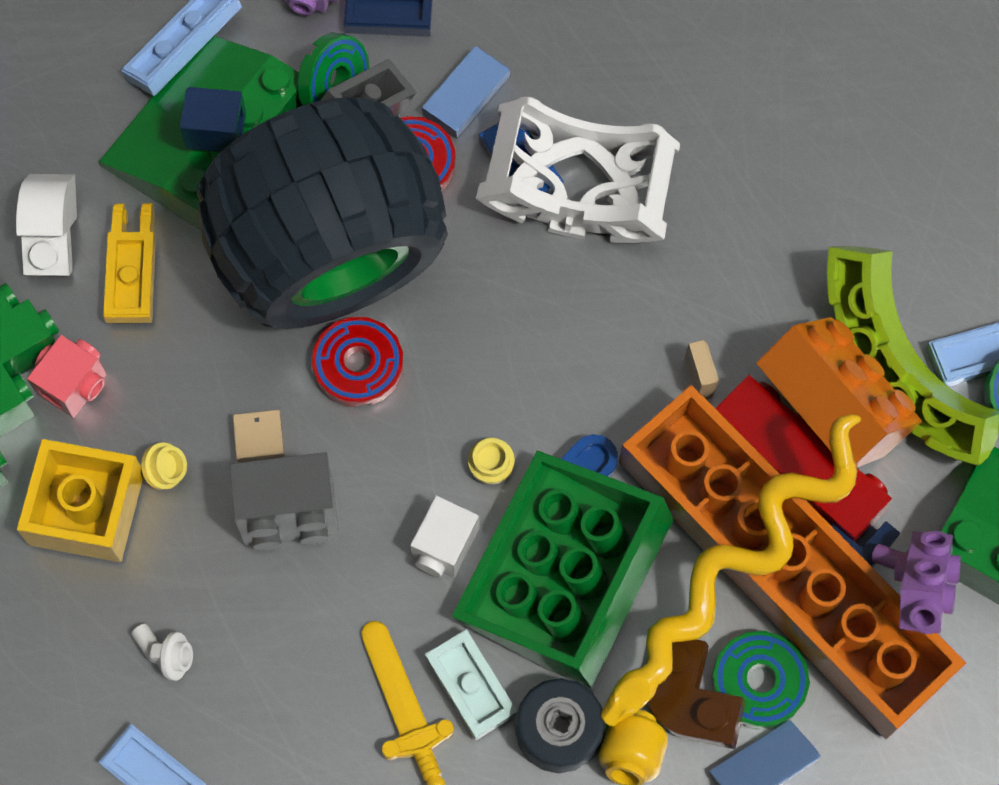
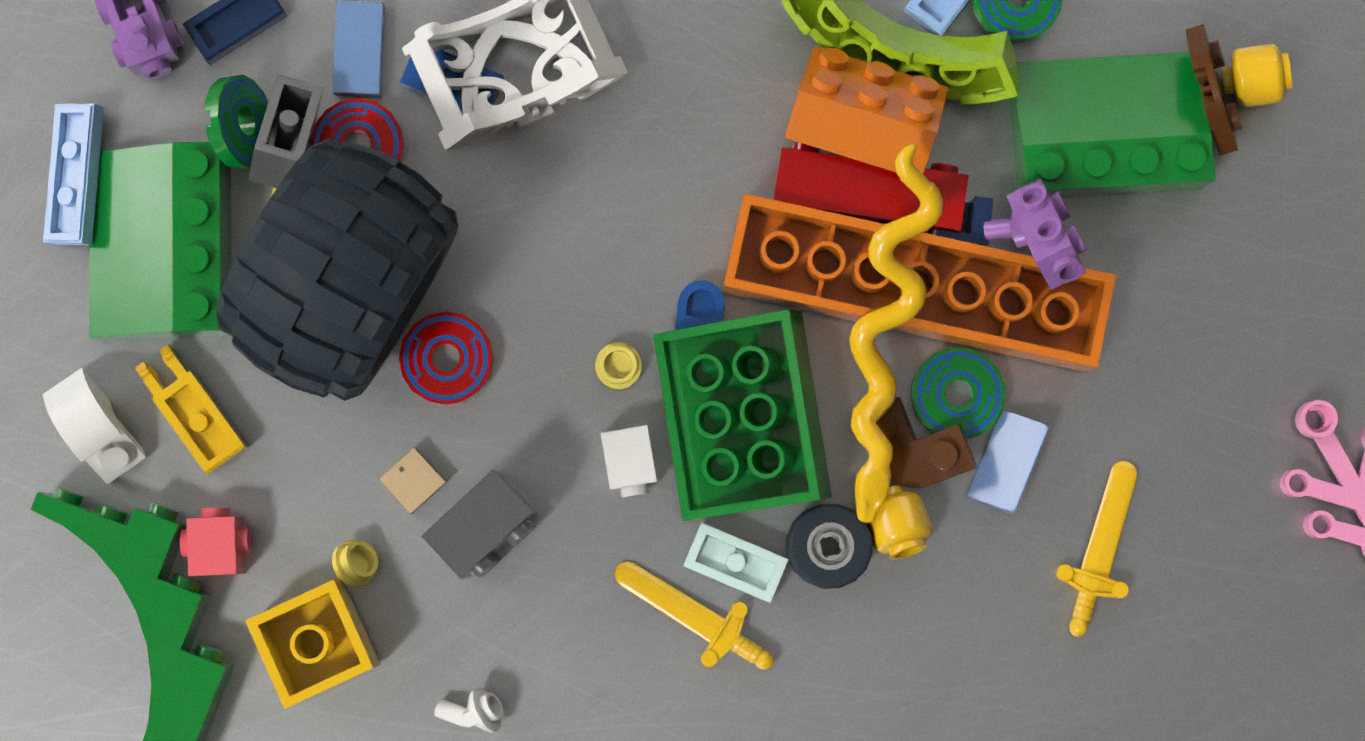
camera: 40 degrees left, 15 degrees up
dark blue panel [180,87,246,152] -> none
tan tile [684,340,719,399] -> none

